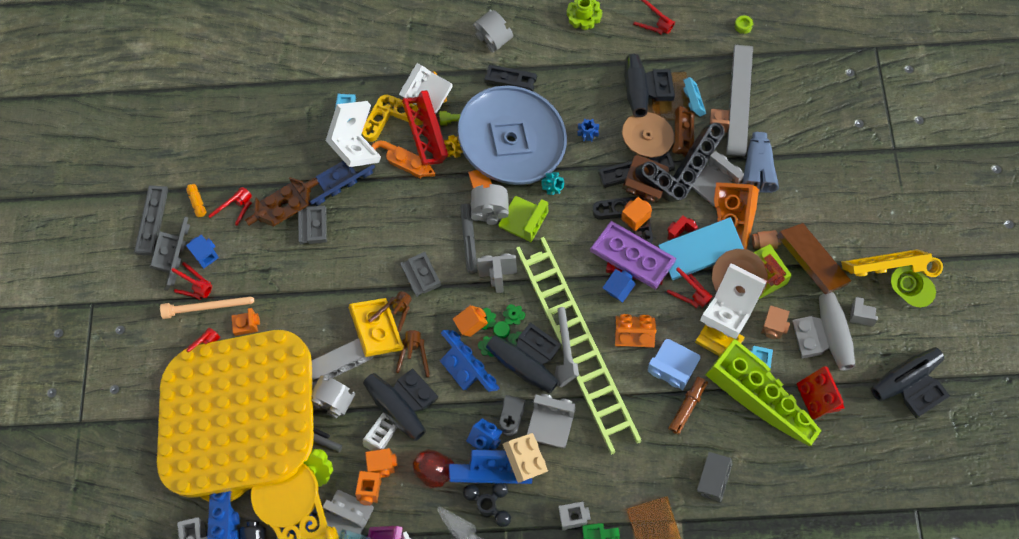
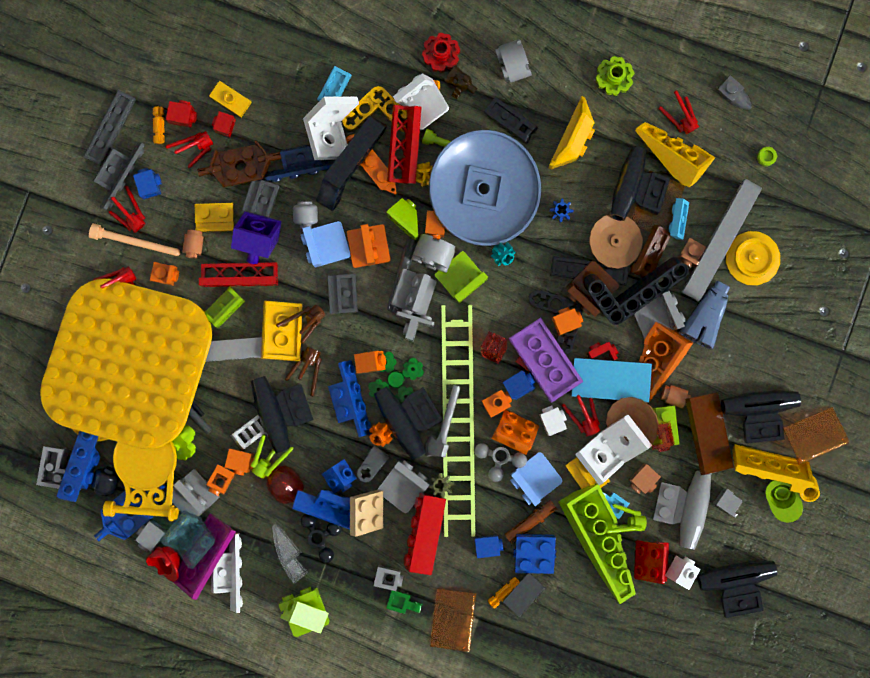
camera: 15 degrees right, 20 degrees up
light grey brick [311,375,355,419] -> none
none -> red brick [166,100,197,128]
none -> nougat brick [182,230,204,259]
none -> yellow plate [195,203,234,232]
none -> red fence [199,262,278,287]
none -> lime hinge [205,286,245,328]
none -> yellow plate [209,80,252,118]
none -> red plate [212,111,236,138]
none -> dark purple brick [231,211,282,264]
none -> lime plant [250,434,293,479]
none -> light grey head [293,201,318,229]
none -> light blue bracket [301,221,351,268]
none -> black beam [316,116,387,211]
none -> orange bracket [347,224,390,268]
none -> orange gear [369,422,393,447]
none -> lime slope [386,198,419,242]
none -> light grey bracket [391,269,437,316]
none -> red brick [403,492,446,575]
none -> red plant [422,33,460,73]
none -> olive gear [429,473,454,498]
none -> dark brown piece [445,66,478,99]
none -> light grey piece [474,443,527,482]
none -> blue brick [474,535,503,558]
none -> clear red brick [480,331,507,364]
none -> orange brick [481,390,512,418]
none -> light orange axle [488,577,520,608]
none -> blue plate [513,534,557,574]
none -> white brick [539,405,567,436]
none -> yellow wedge [548,96,595,170]
none -> lime plant [606,504,647,533]
none -> yellow wedge [635,122,715,188]
none -> white brick [665,556,701,590]
none -> black plate [721,390,801,444]
none -> yellow piece [726,231,780,285]
none -> clear orange piece [783,407,849,465]

